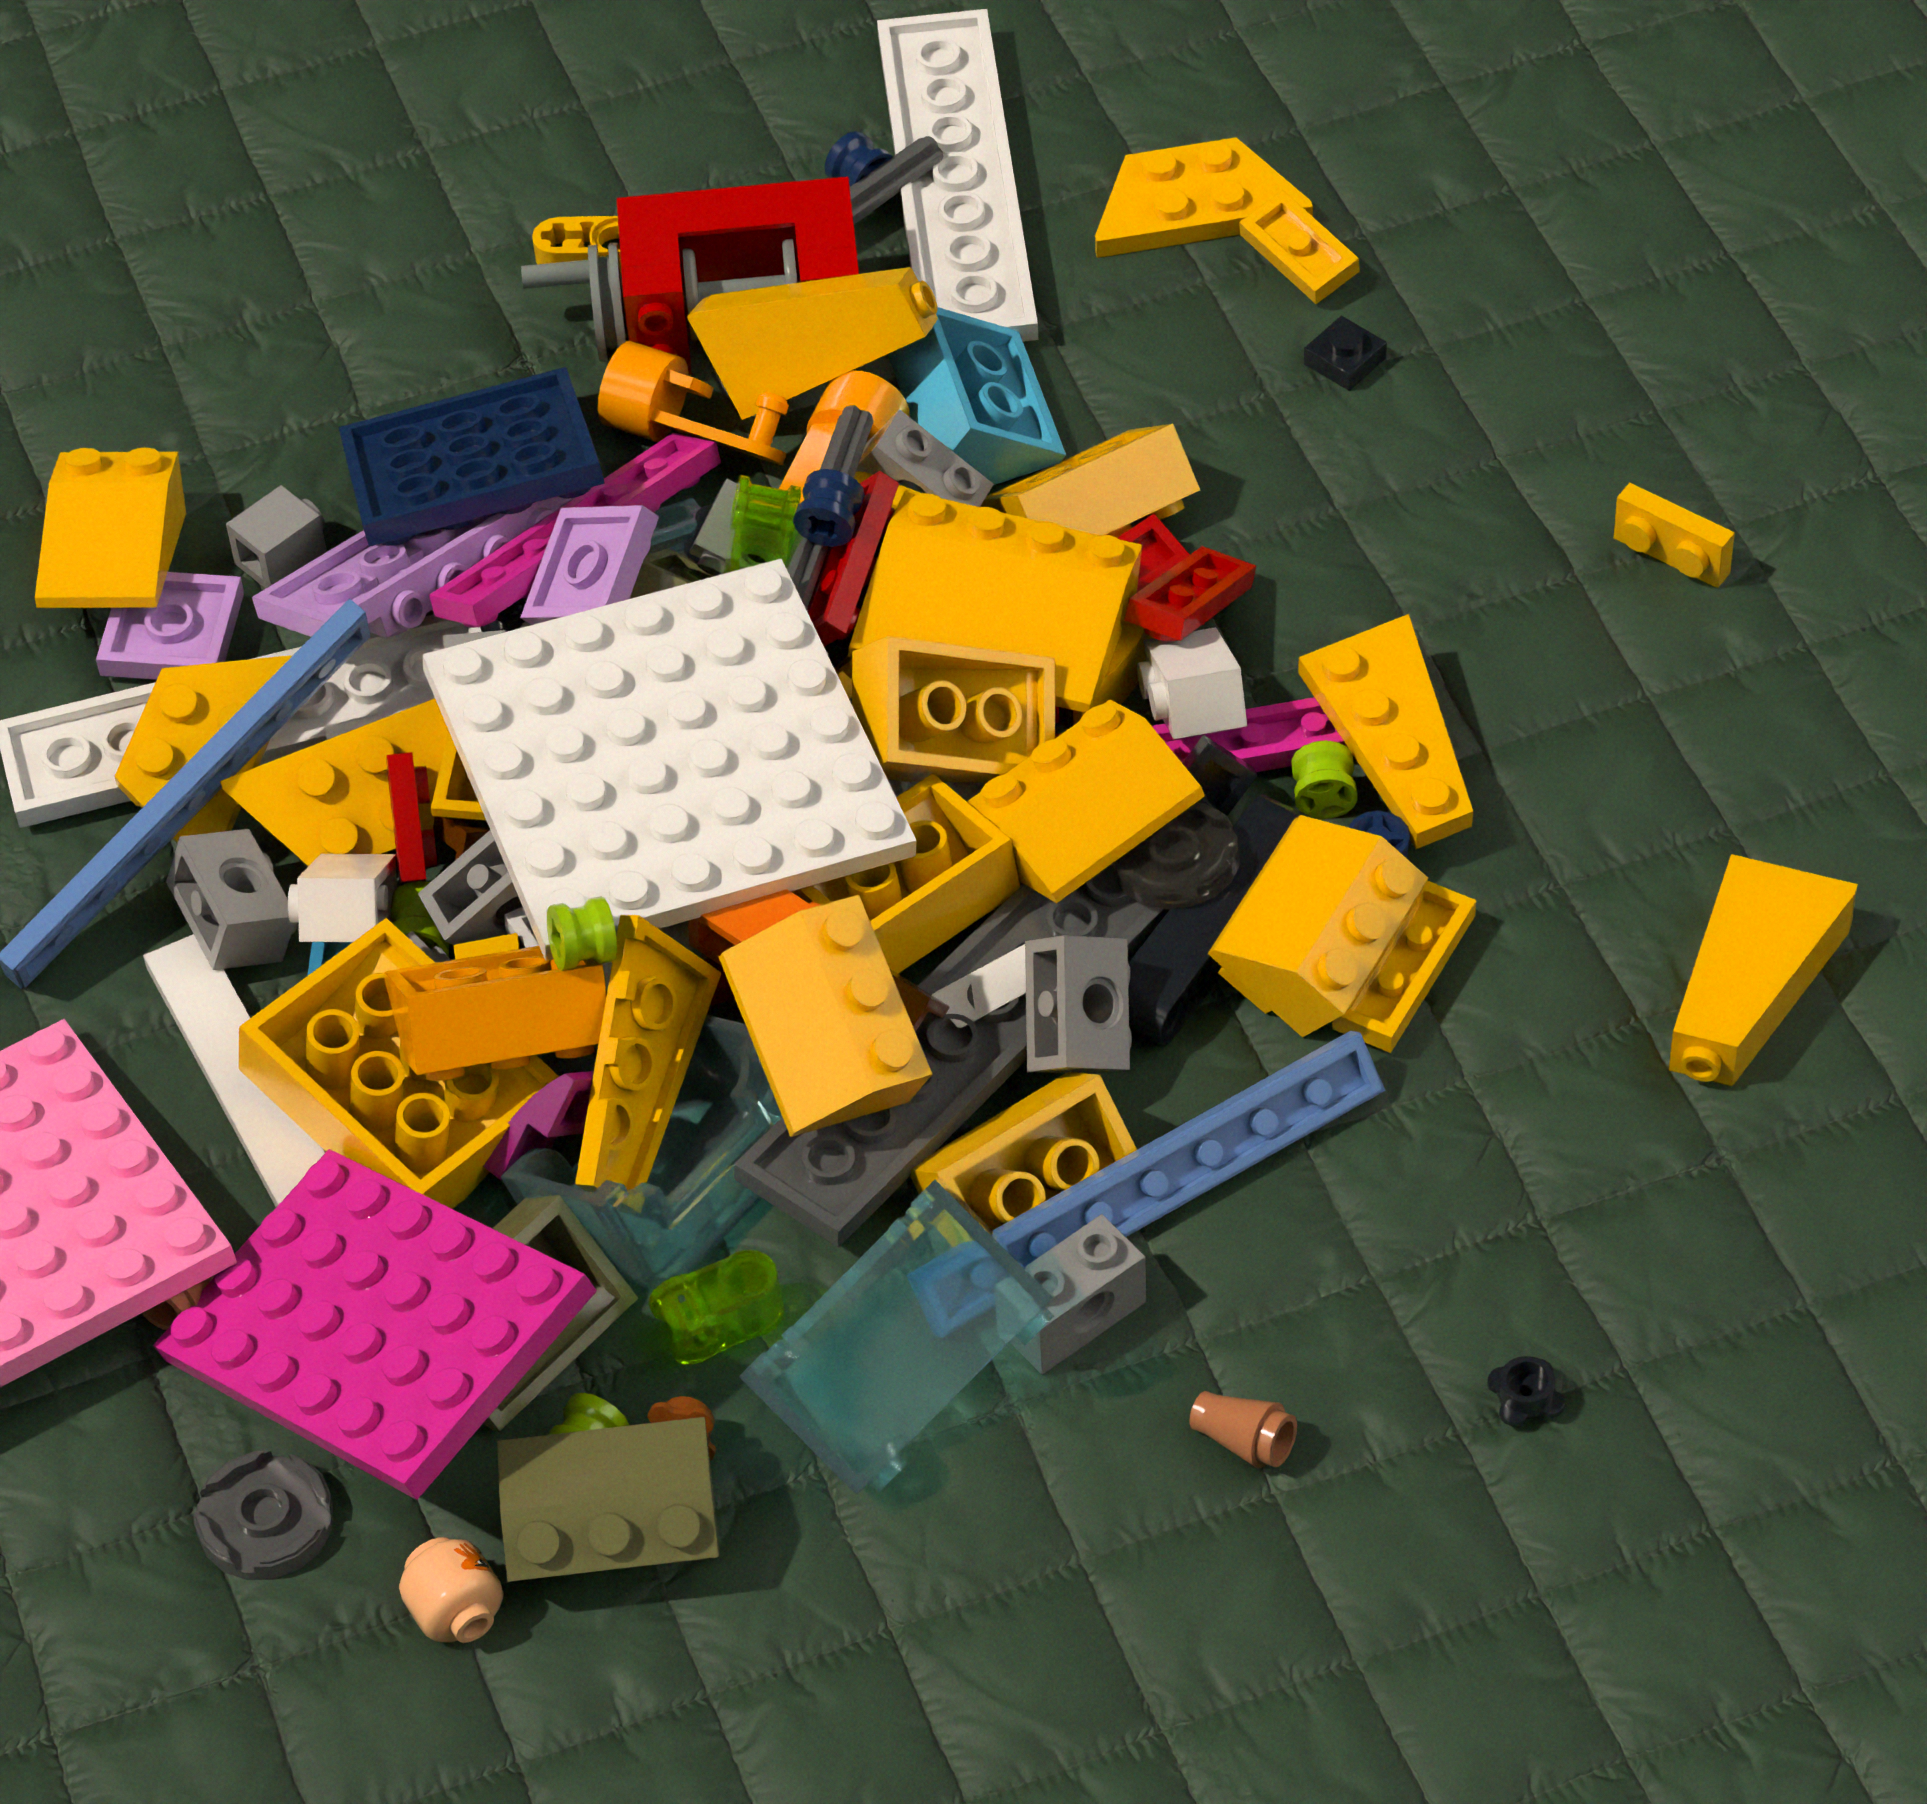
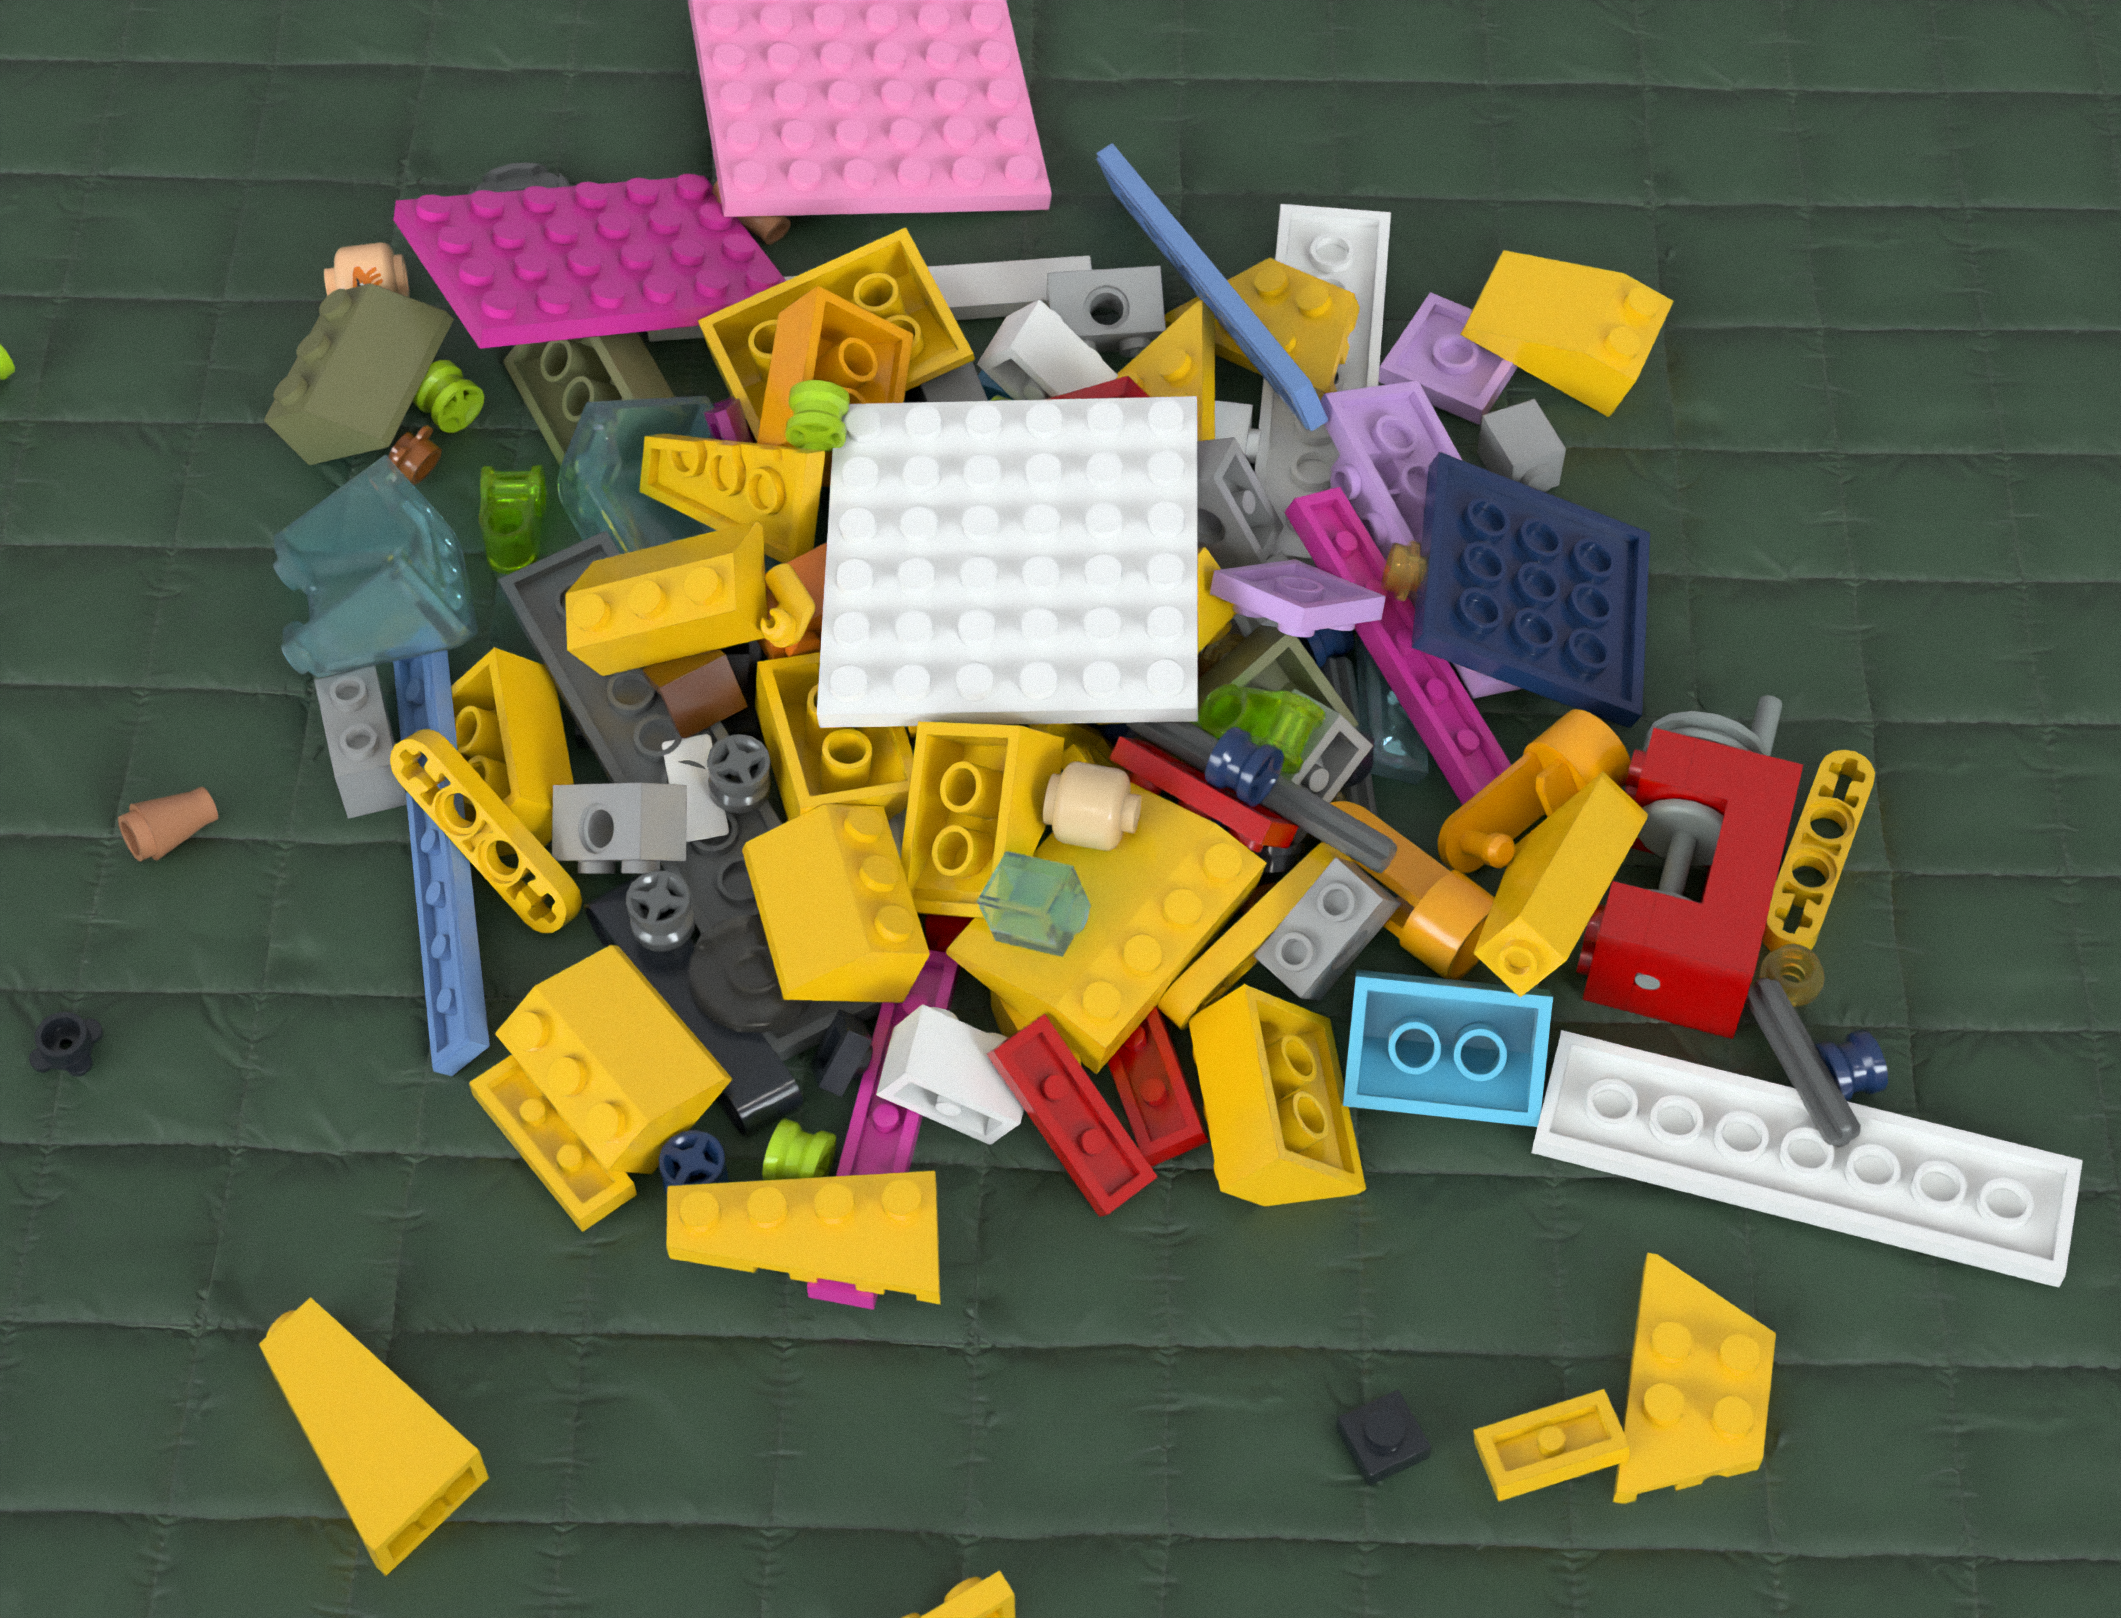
camera: 110 degrees right, 5 degrees up
none -> yellow beam [390,729,582,933]
none -> dark grey wheel [626,871,695,952]
none -> dark grey wheel [707,734,771,814]
none -> yellow arm [760,563,815,648]
none -> clear light blue brick [977,851,1091,957]
none -> tan head [1043,761,1141,851]
none -> clear yellow plate [1381,540,1428,601]

